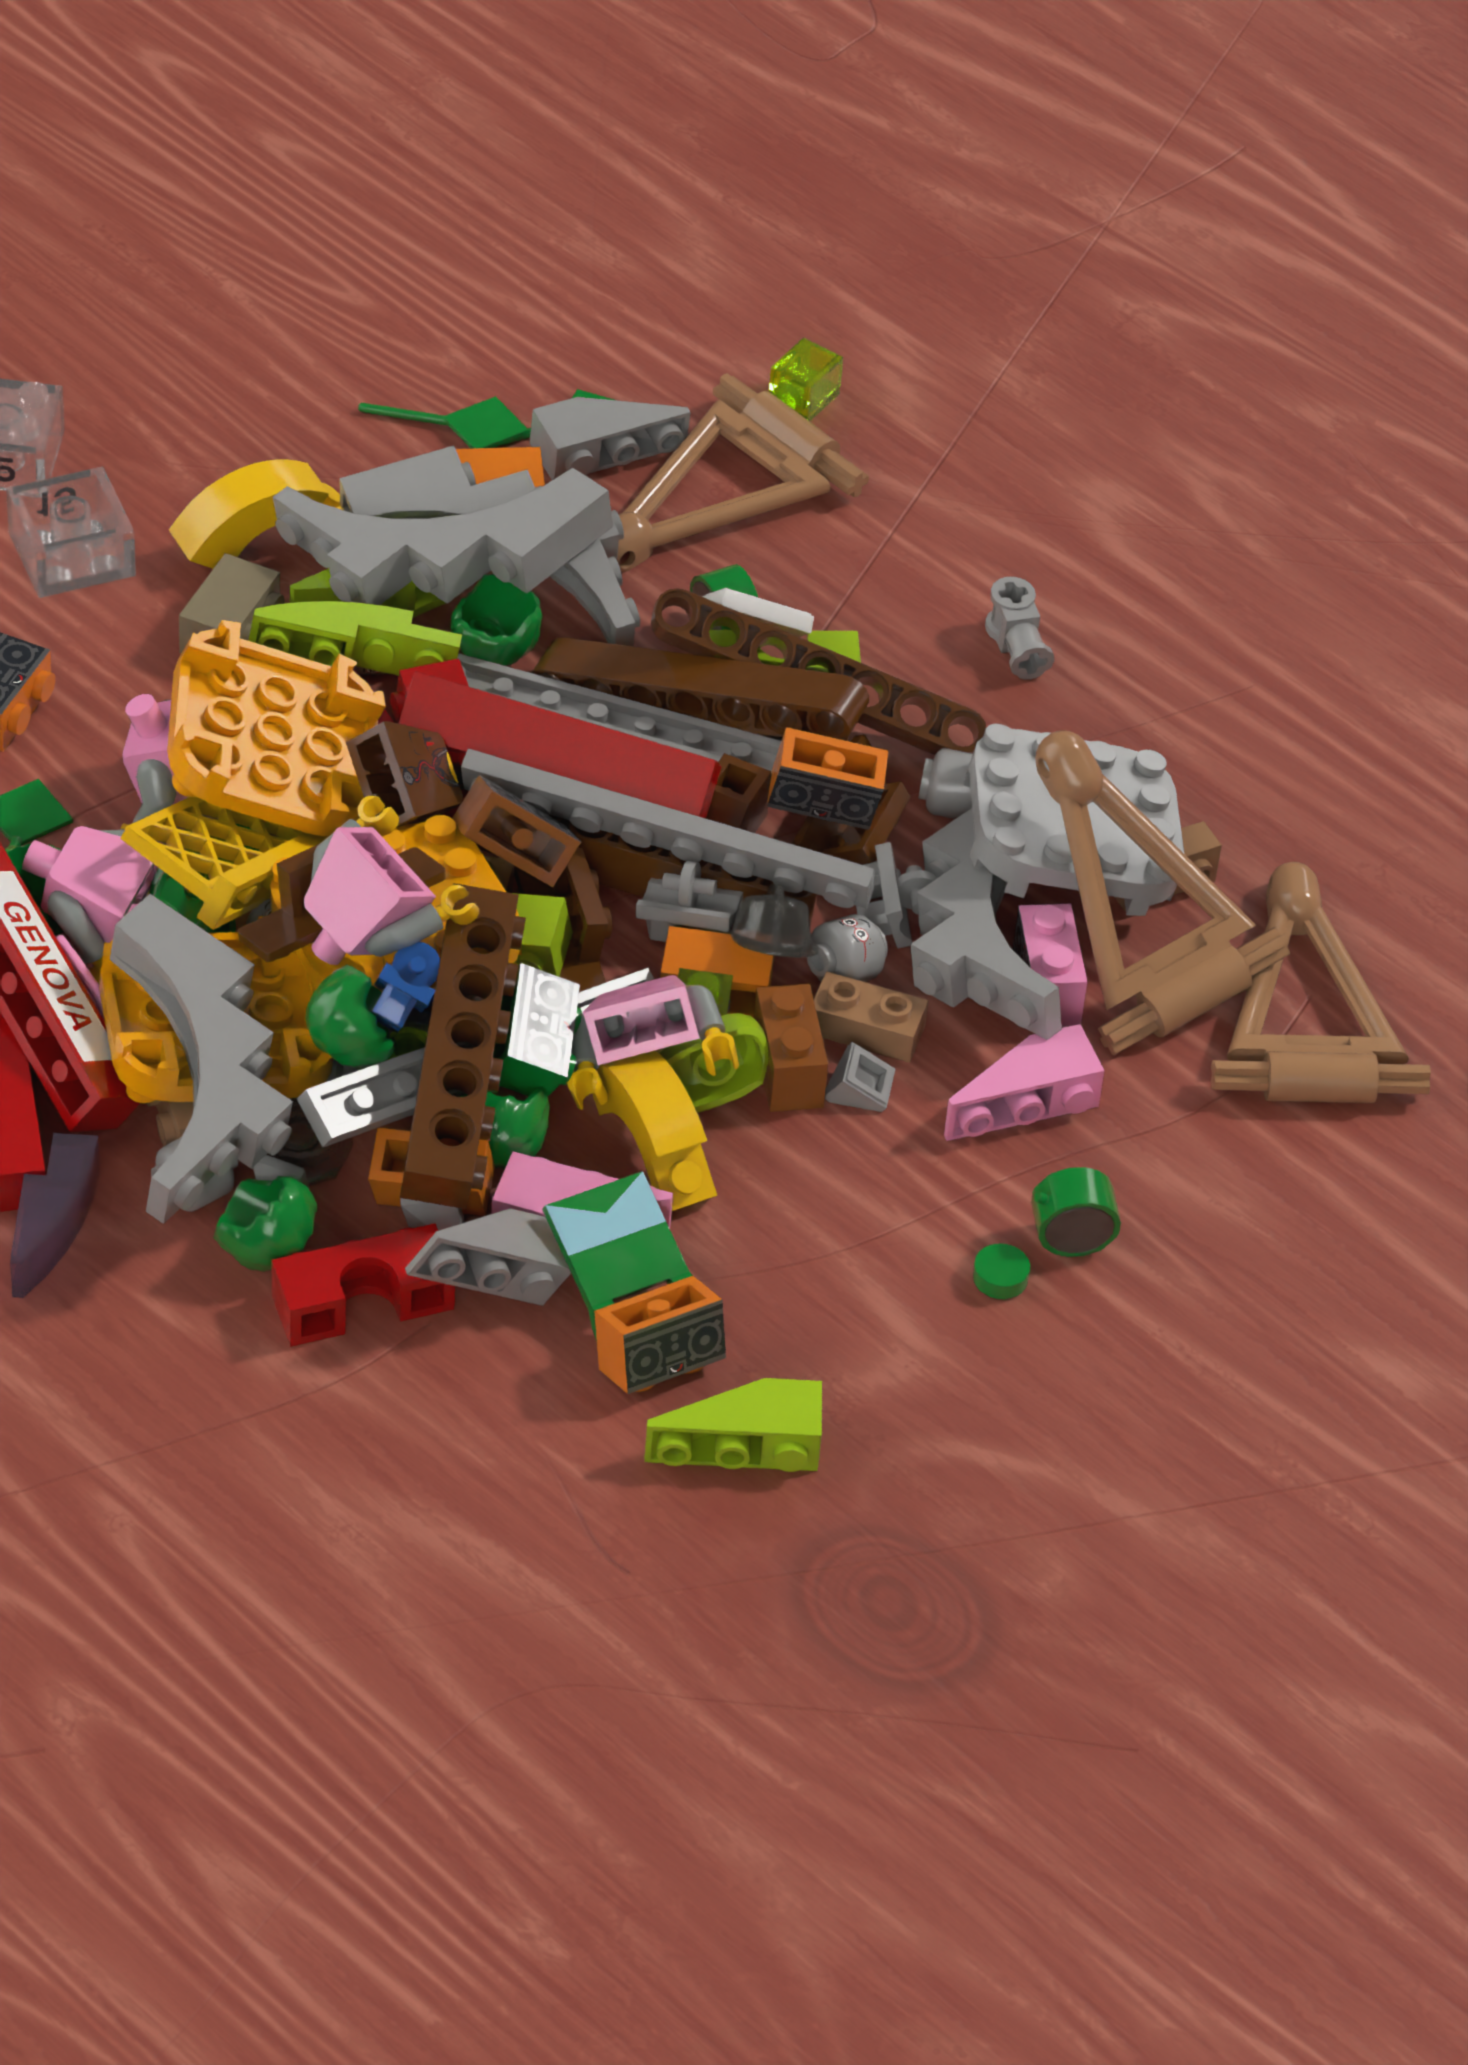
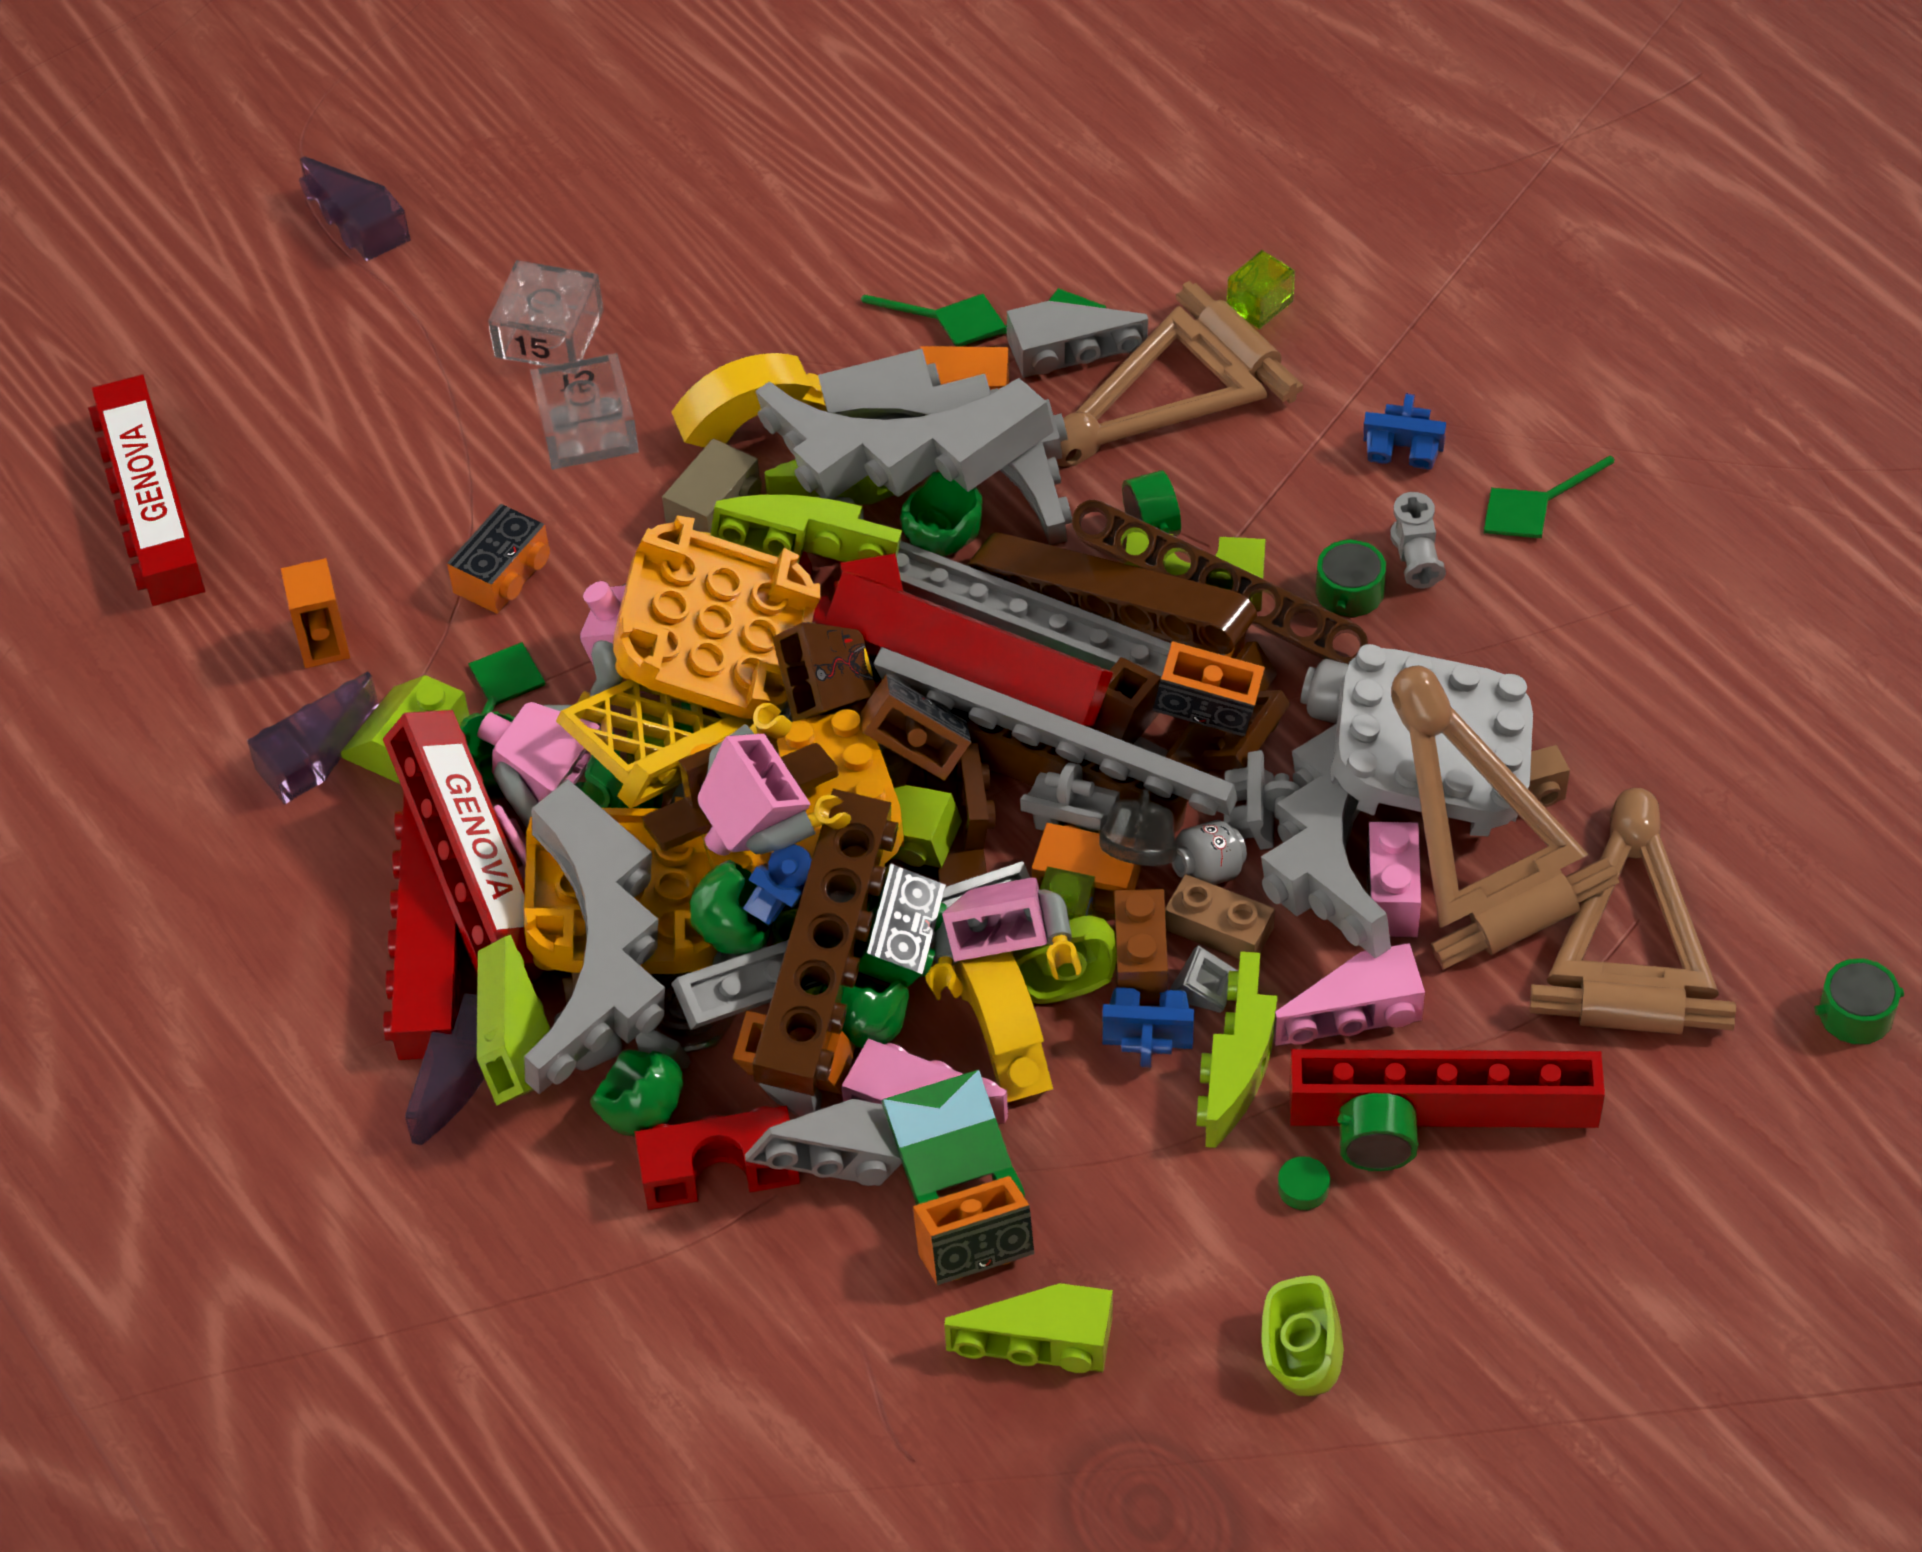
camera: 15 degrees right, 5 degrees up
white tile [702,588,814,637] -> none
none -> lime slope [477,935,551,1106]
none -> blue hips [1102,987,1194,1068]
none -> lime slope [1196,951,1277,1148]
none -> lime piece [1262,1275,1344,1397]
none -> red brick [1289,1049,1605,1128]
none -> piece [1316,539,1386,617]
none -> blue hips [1364,393,1446,470]
none -> green piece [1484,456,1615,538]

